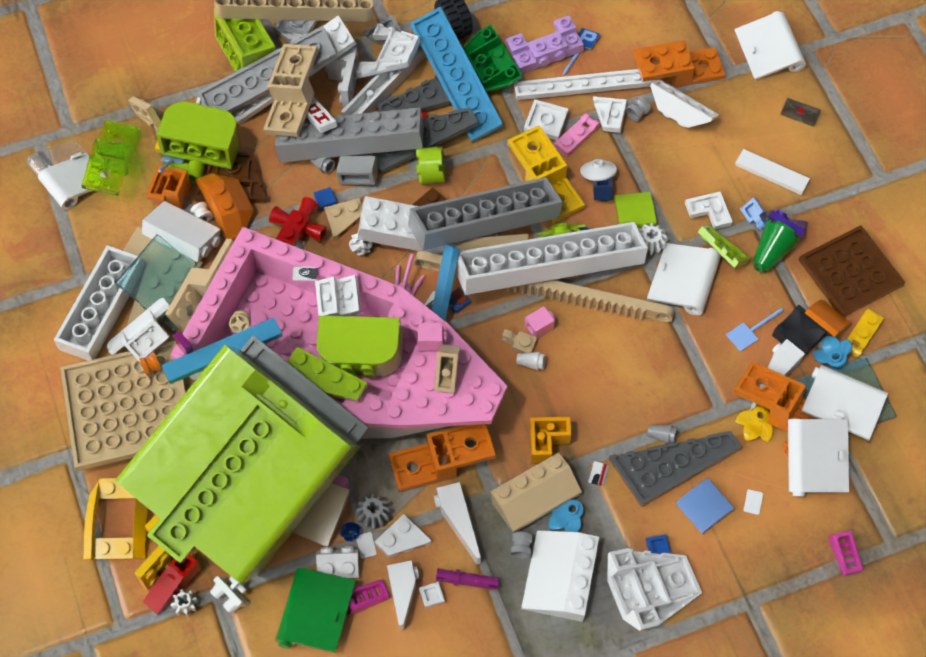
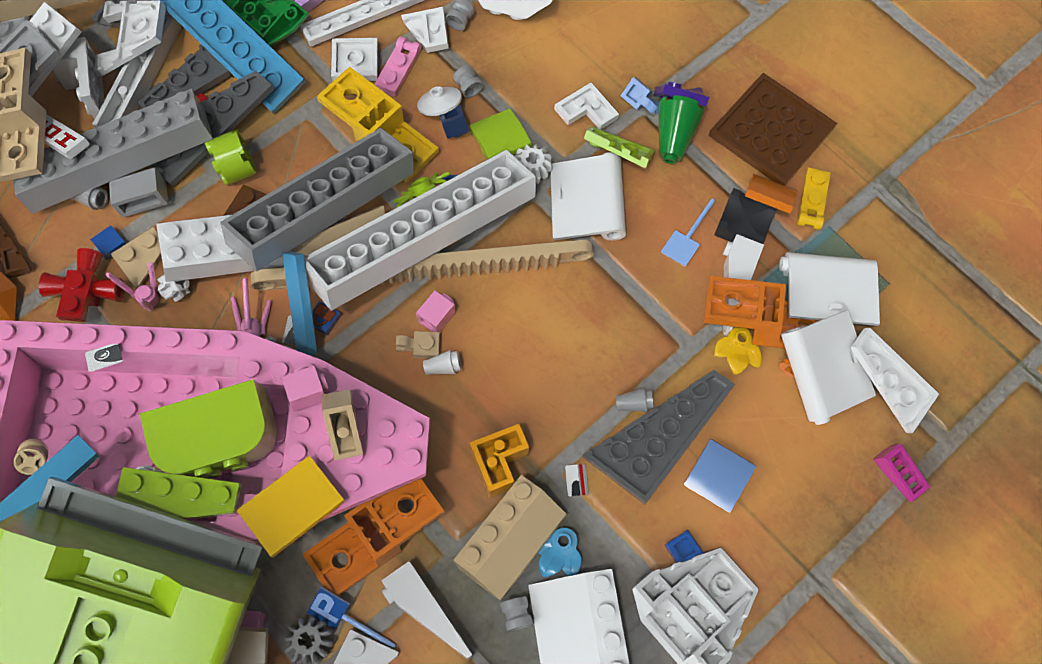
camera: 25 degrees left, 5 degrees up
white slope [315,275,362,316] -> none
white tile [735,149,810,195] -> none
white sticker [744,489,763,515] -> none
dark azure plate [813,336,852,369] -> none
none -> bright pink plant [106,262,159,311]
none -> yellow tile [236,455,345,558]
none -> piece [307,587,396,649]
none -> light grey wheel [453,65,483,98]
none -> white wing [850,328,939,433]

